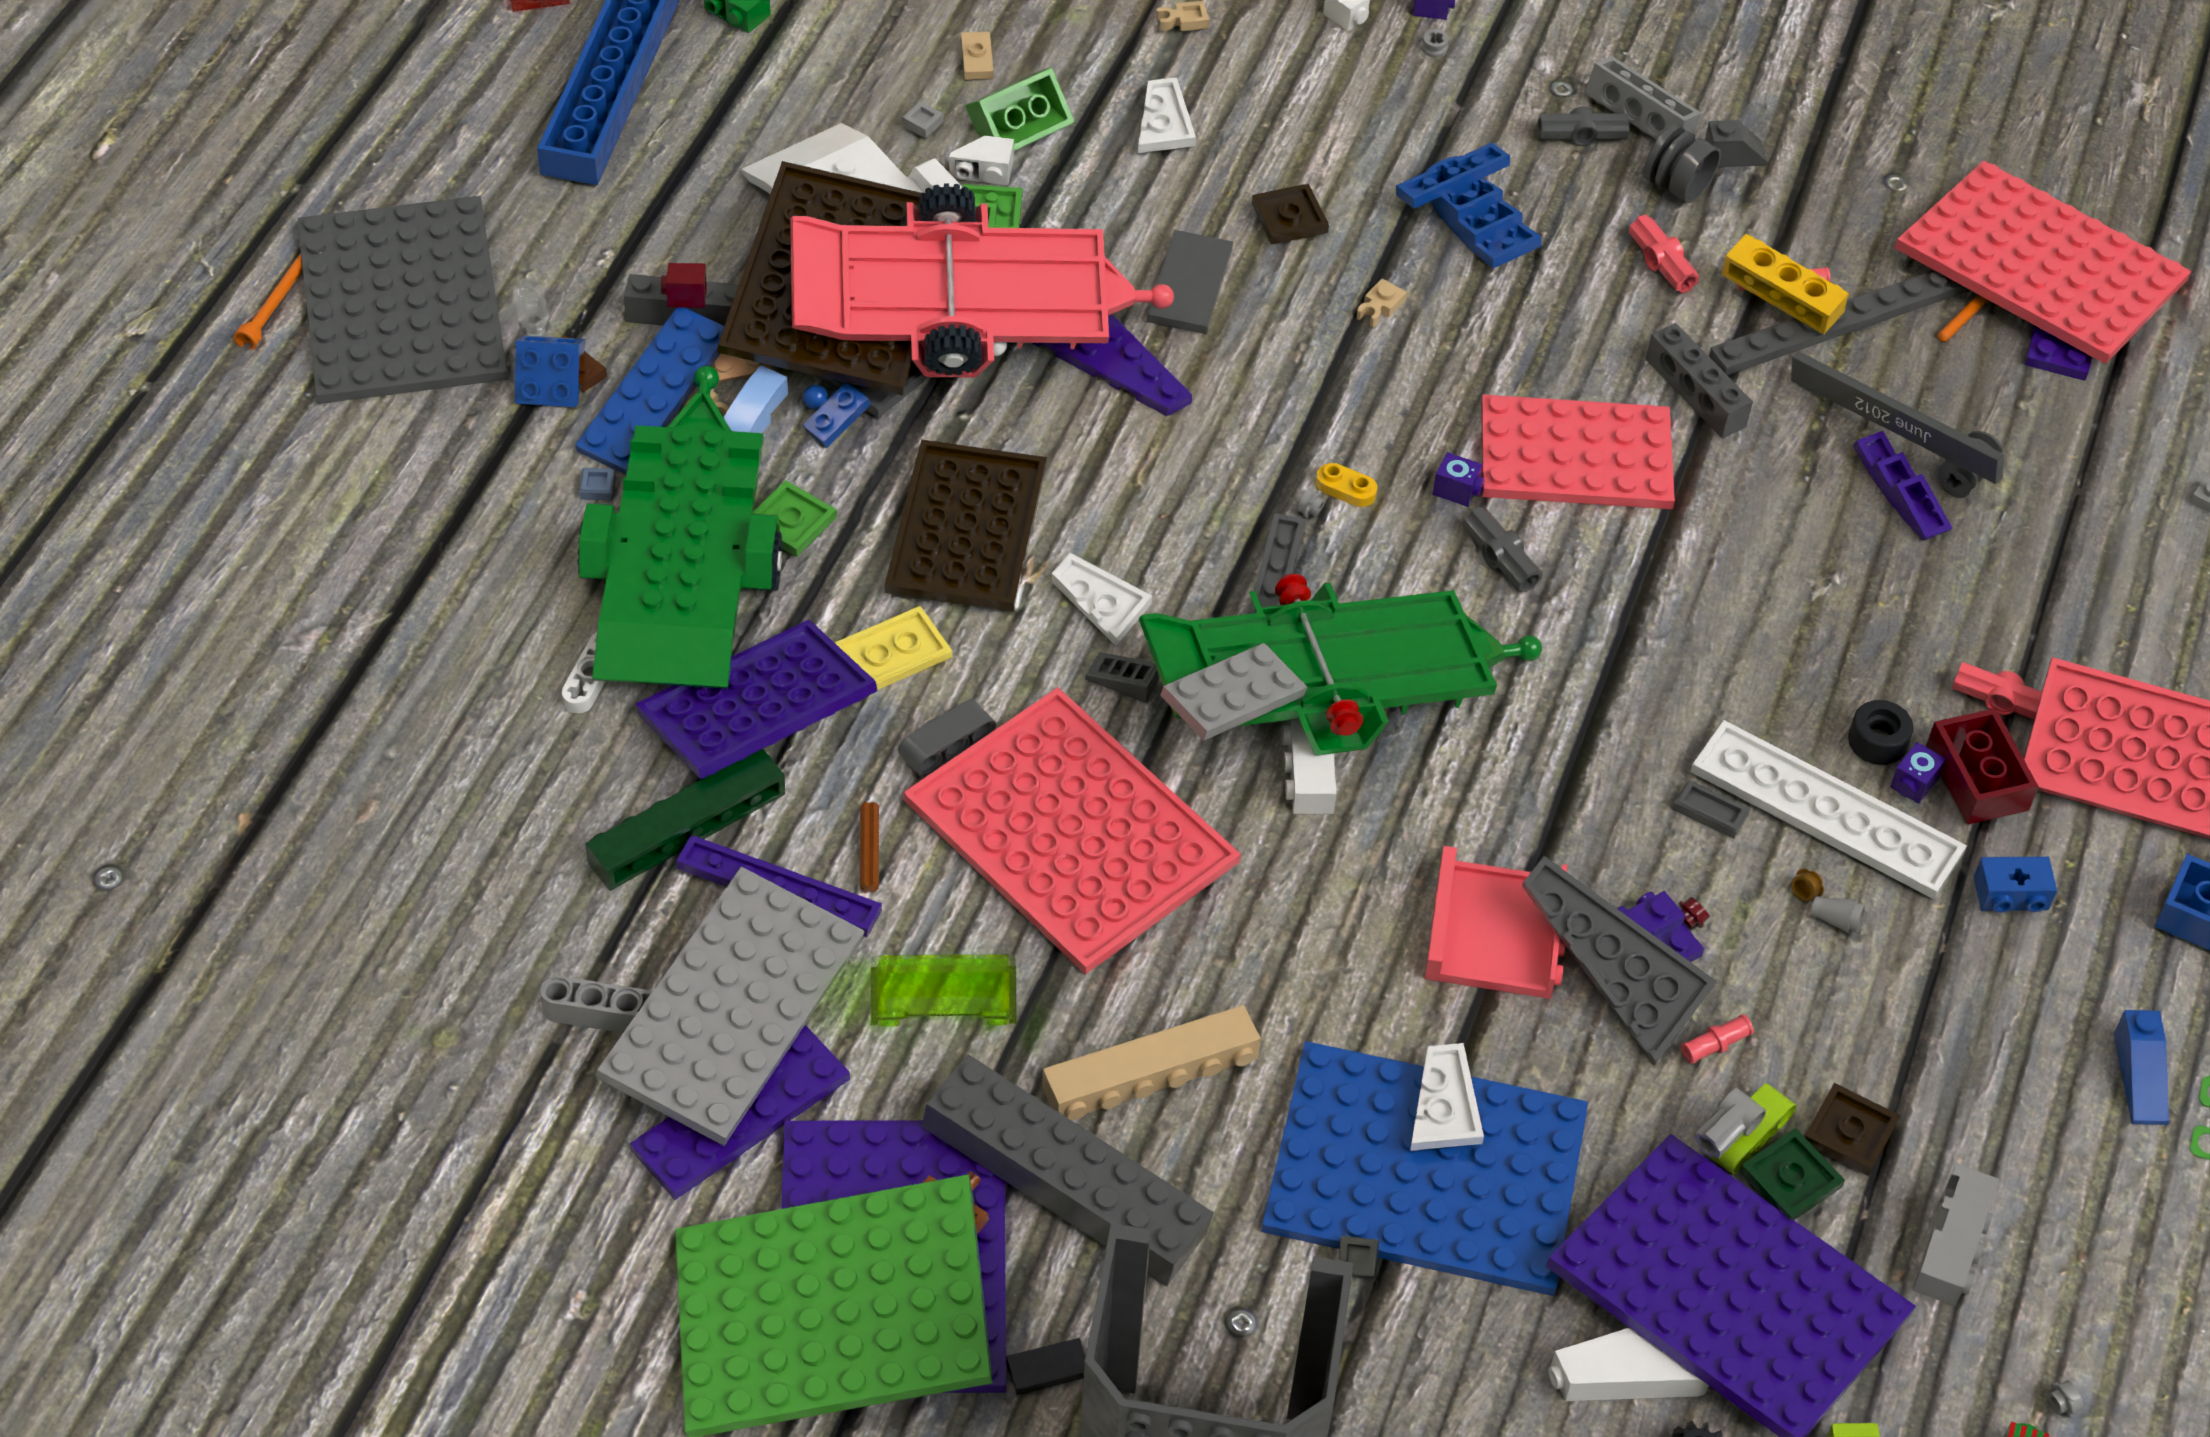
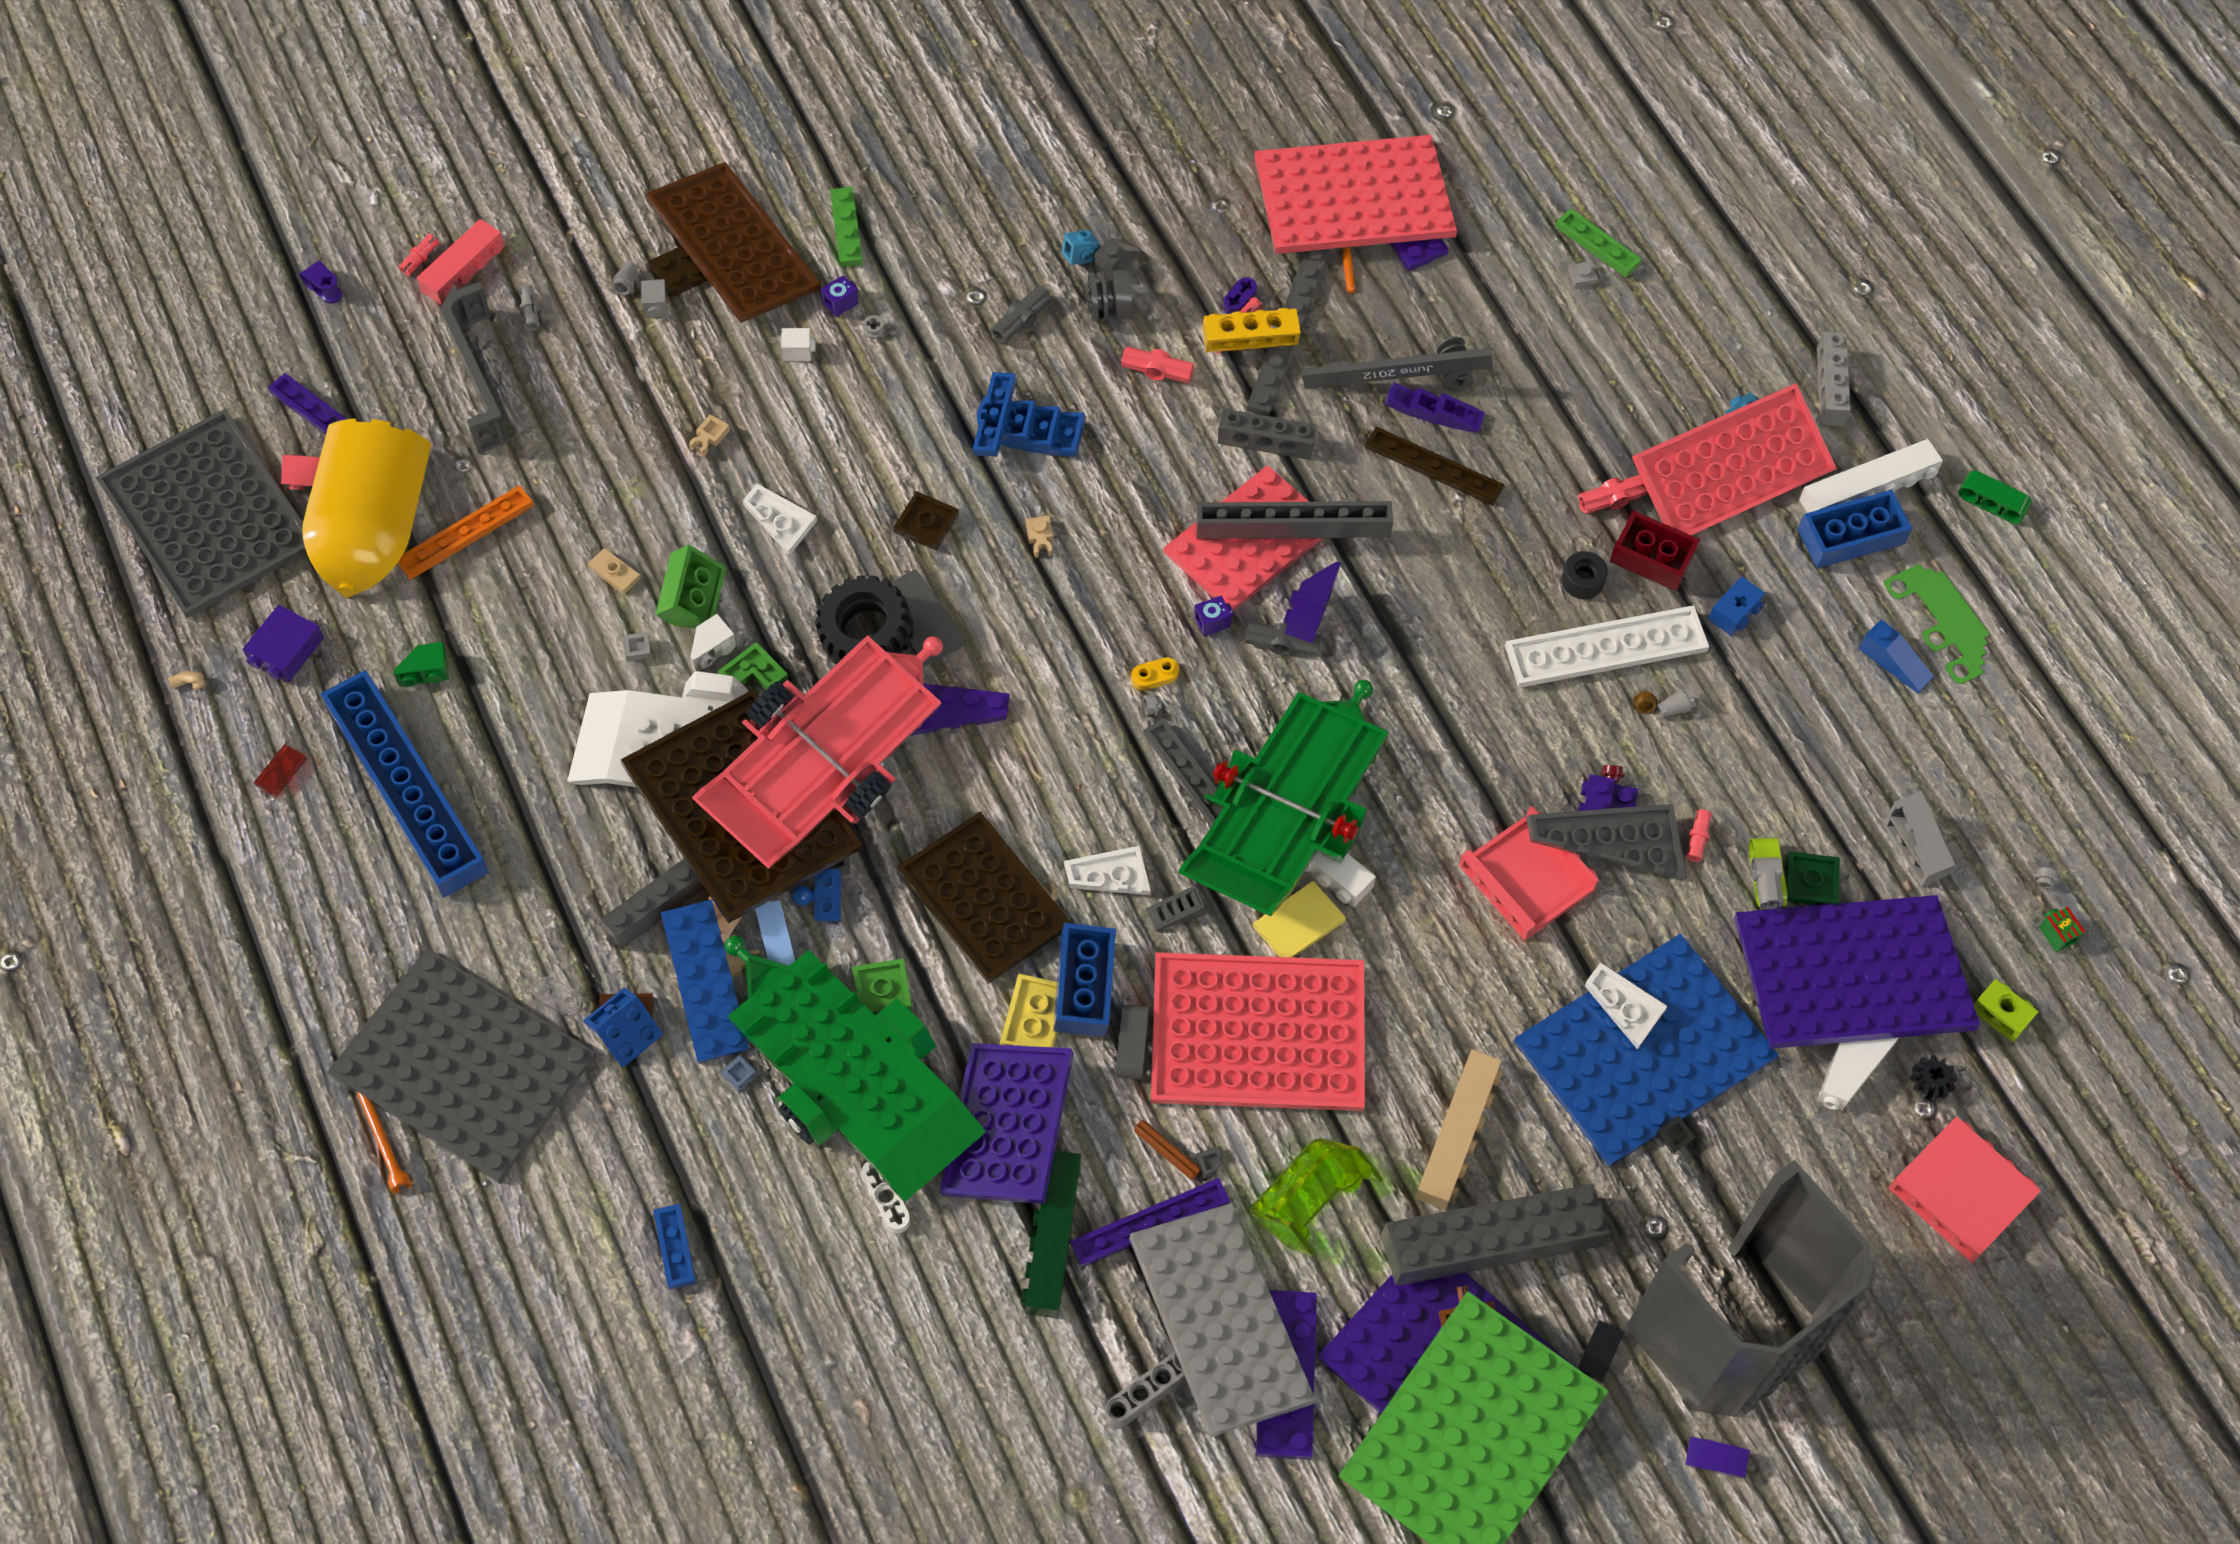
camera: 45 degrees left, 10 degrees up
dark red brick [661,263,707,308] -> none
light grey plate [1160,643,1307,741] -> none
light grey brick [1585,56,1702,139] -> none
dark grey tile [1673,780,1750,839] -> none
dark brown plate [1804,1083,1901,1176] -> none
dark purple brick [1890,742,1946,804] -> none
none -> blue plate [653,1203,696,1290]
none -> black tyre [815,575,914,664]
none -> blue brick [1053,923,1116,1037]
none -> dark azure brick [1062,230,1100,265]
none -> dark grey tile [1195,1146,1222,1181]
none -> dark grey brick [1196,501,1393,539]
none -> dark purple beam [1224,277,1257,314]
none -> light yellow tile [1253,881,1346,958]
none -> dark purple slope [1283,561,1341,643]
none -> dark brown tile [1365,426,1505,506]

